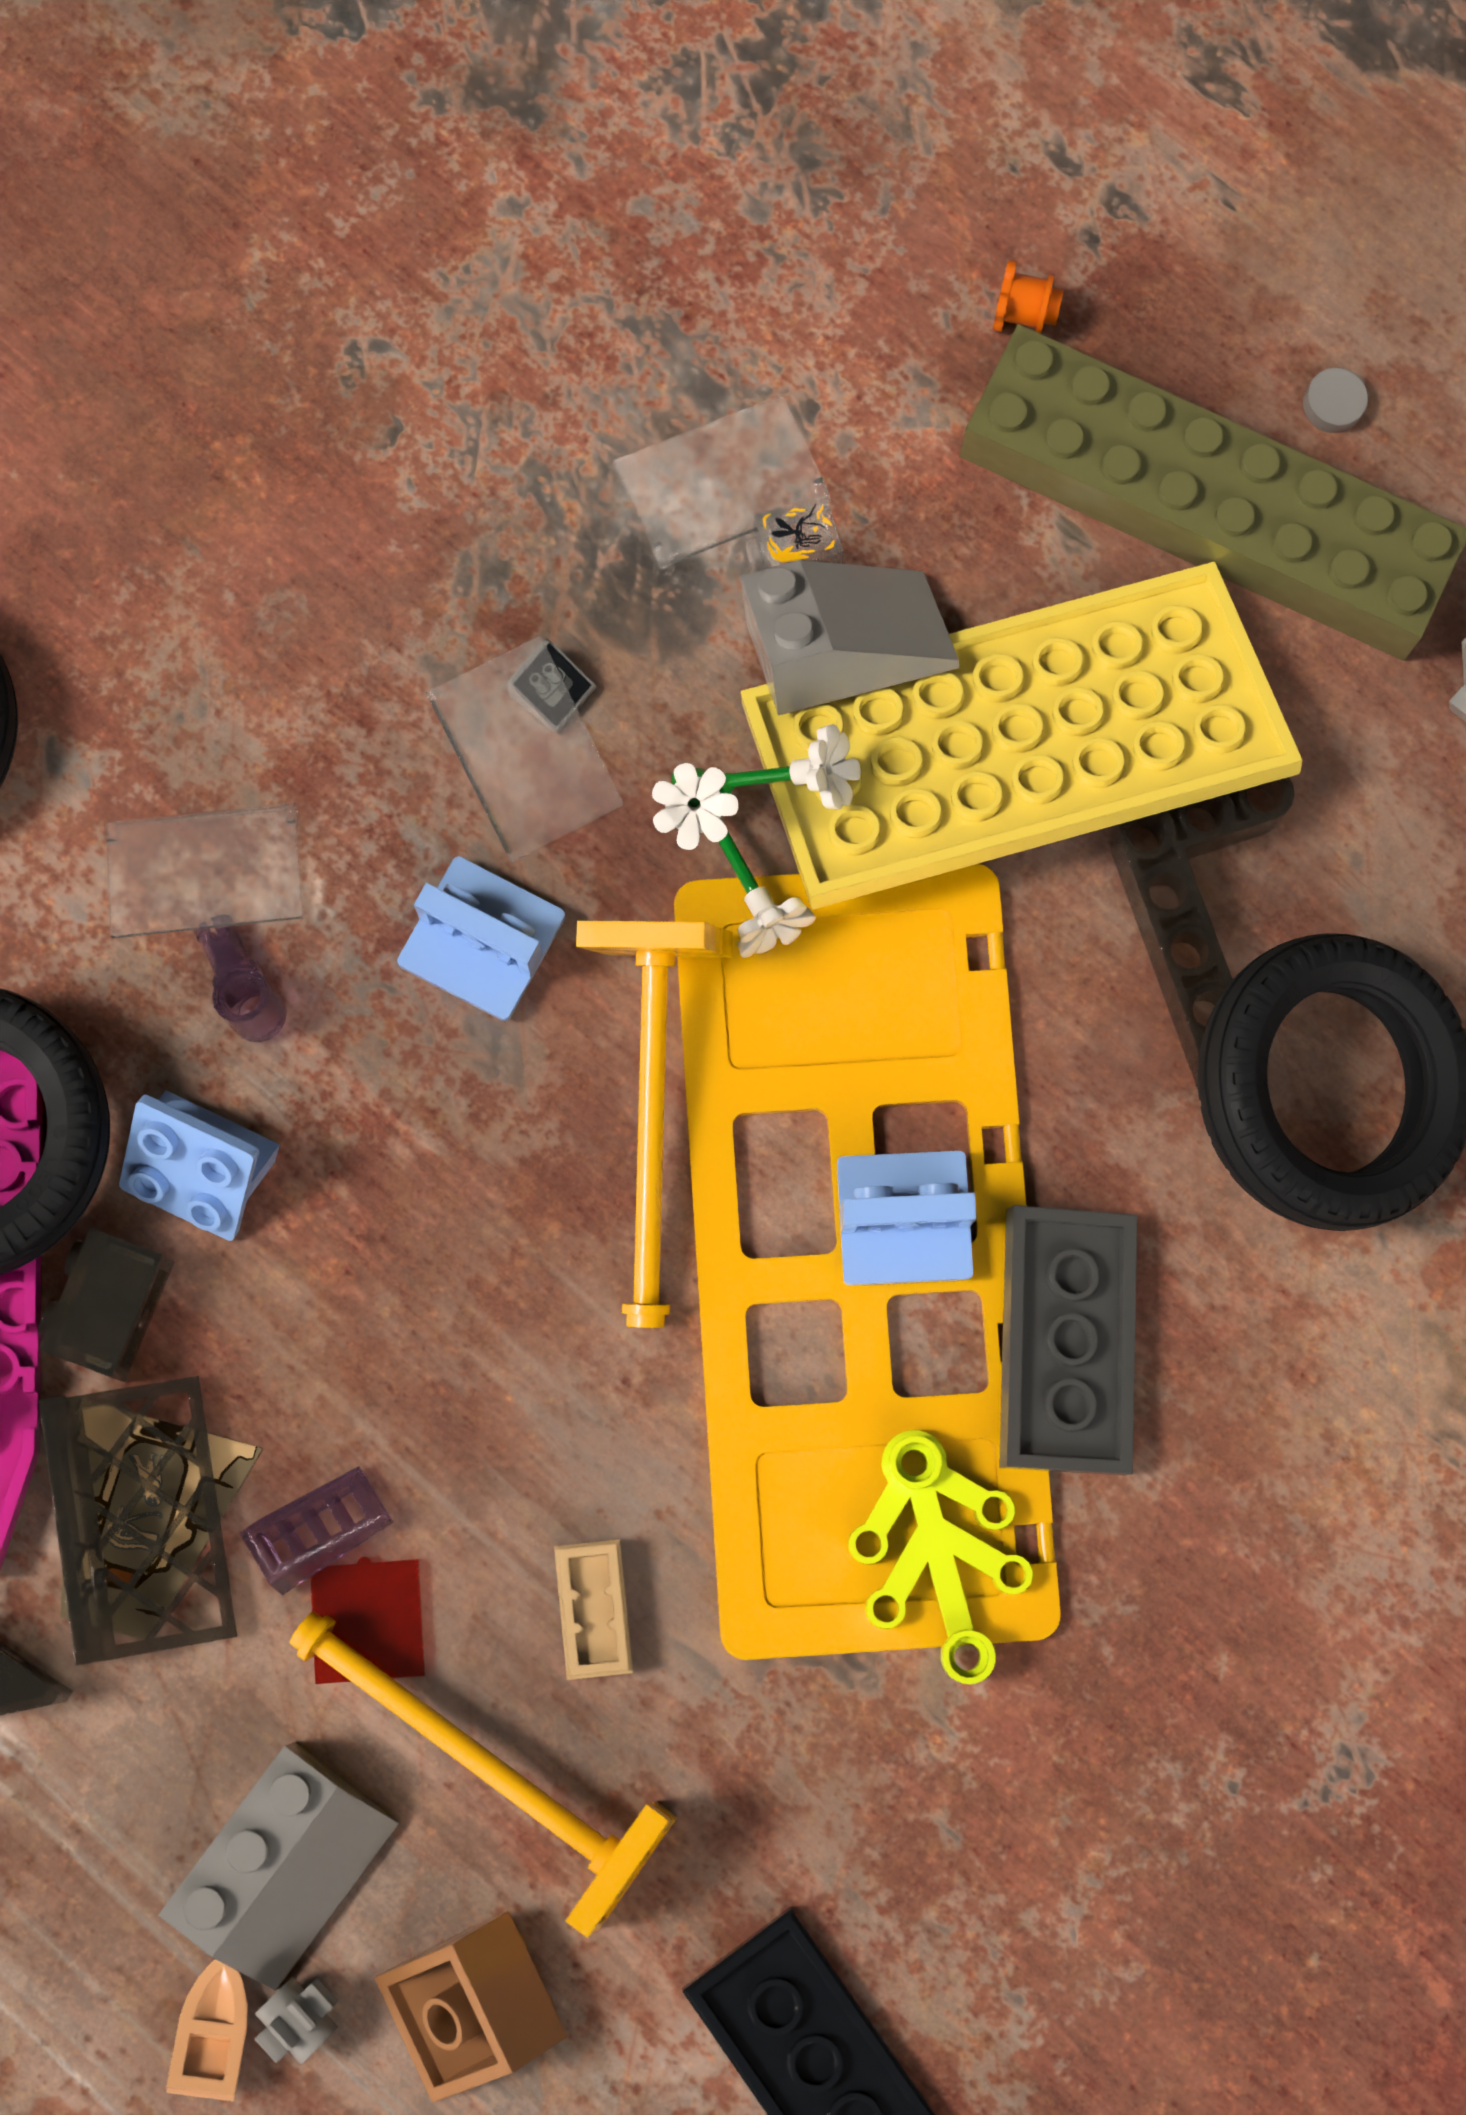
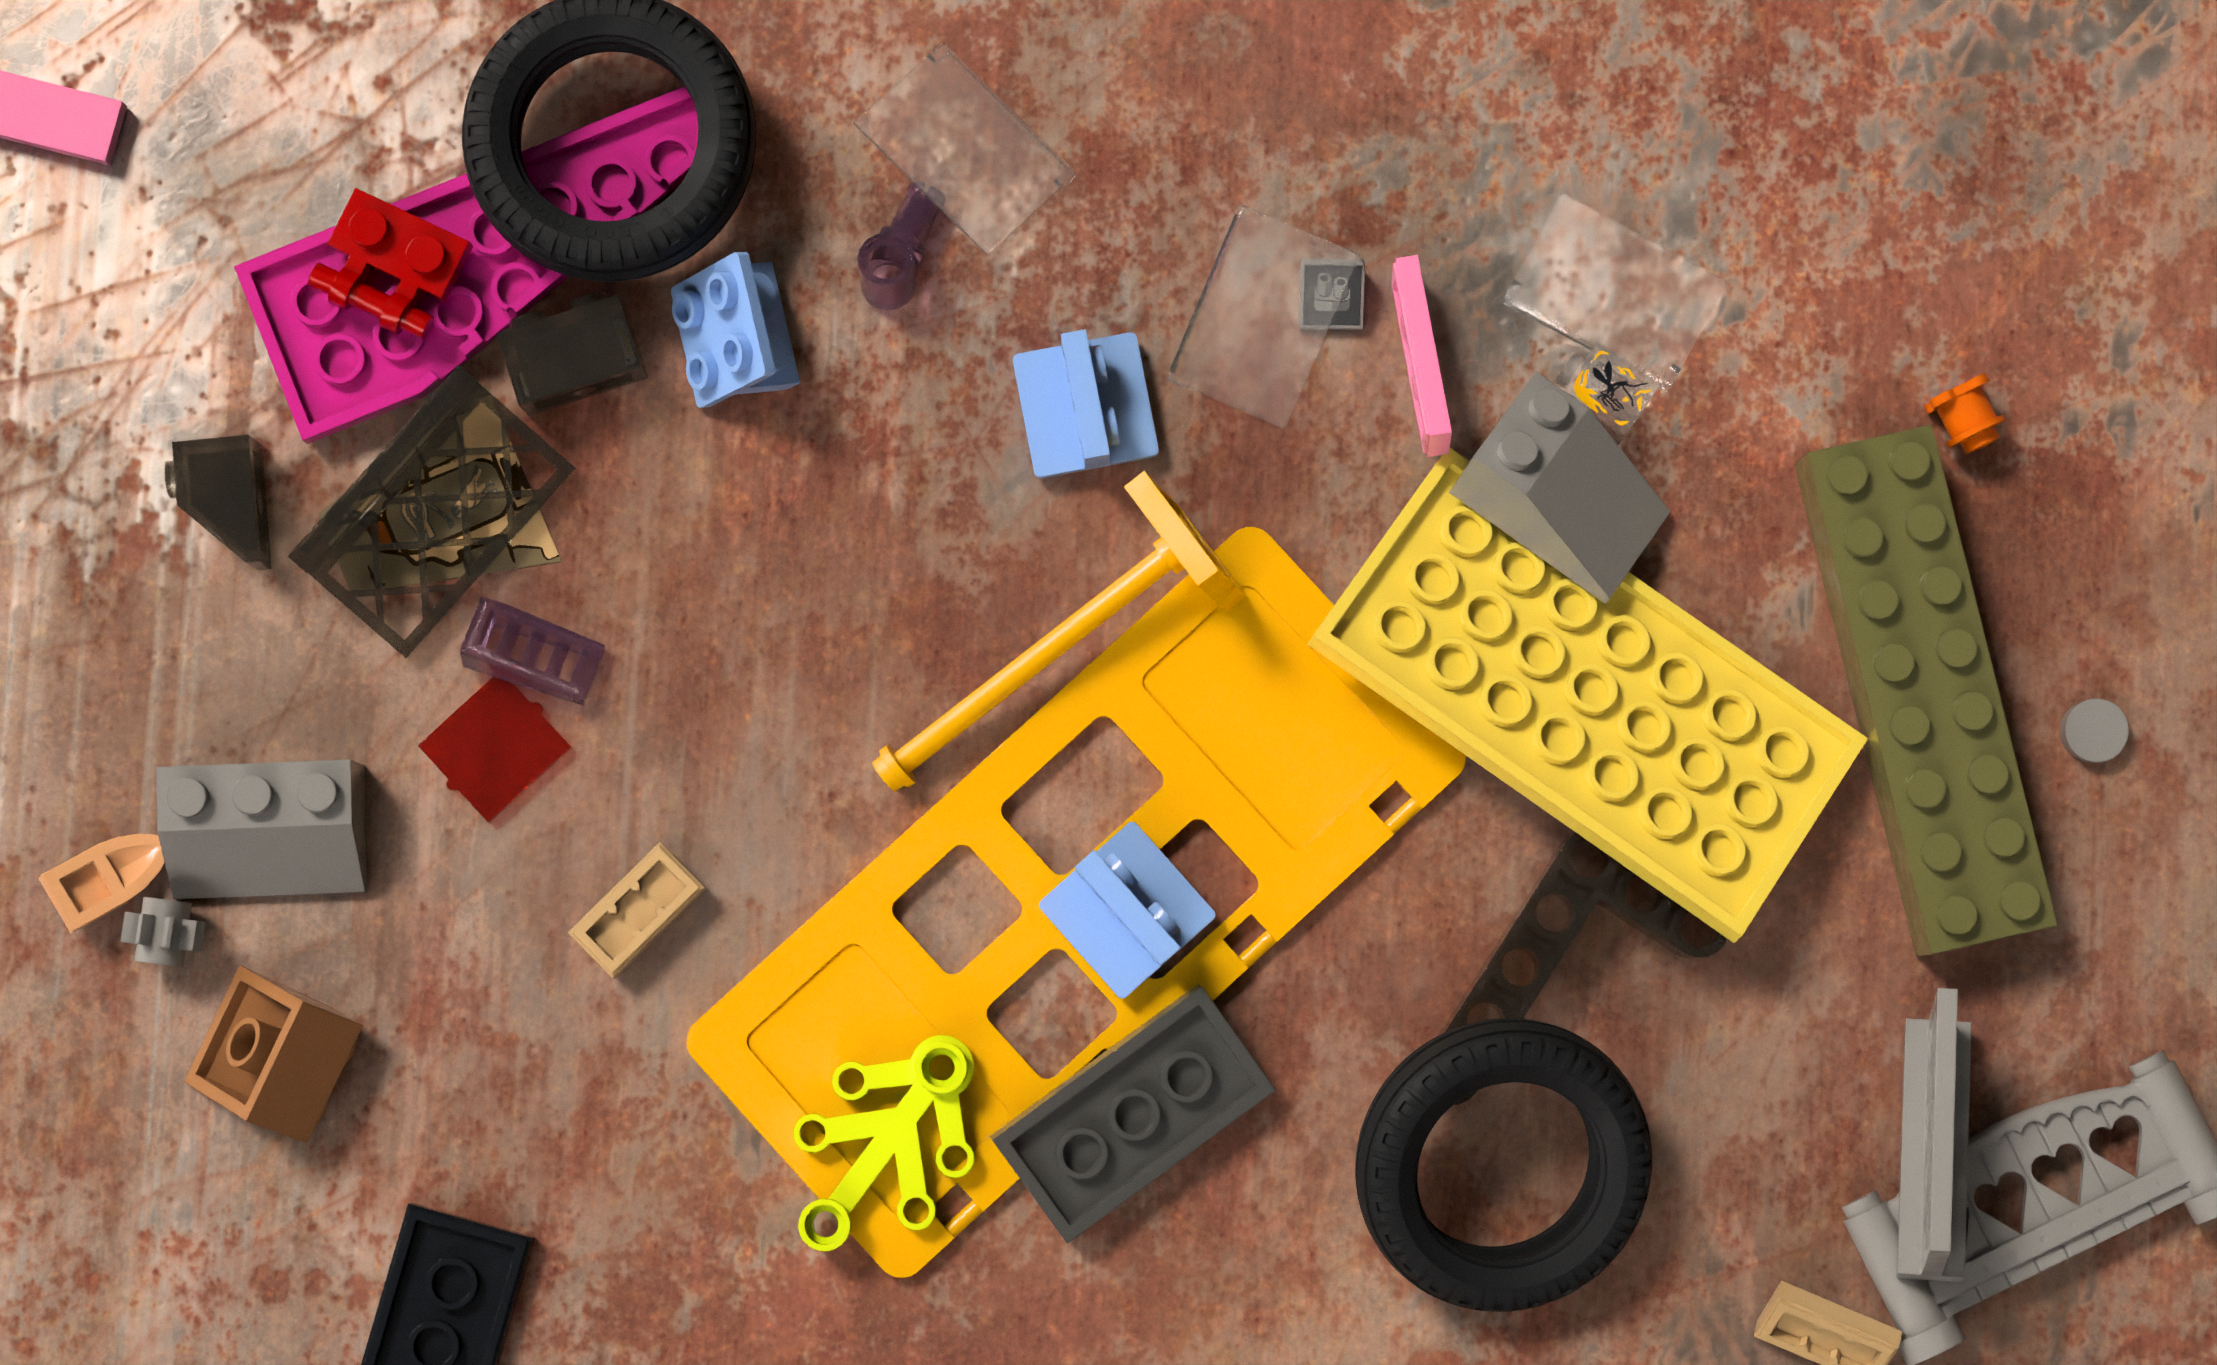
camera: 55 degrees right, 5 degrees up
yellow tile [289,1611,678,1938] -> none
white plant [652,724,861,958] -> none
none -> bright pink tile [1391,255,1452,457]

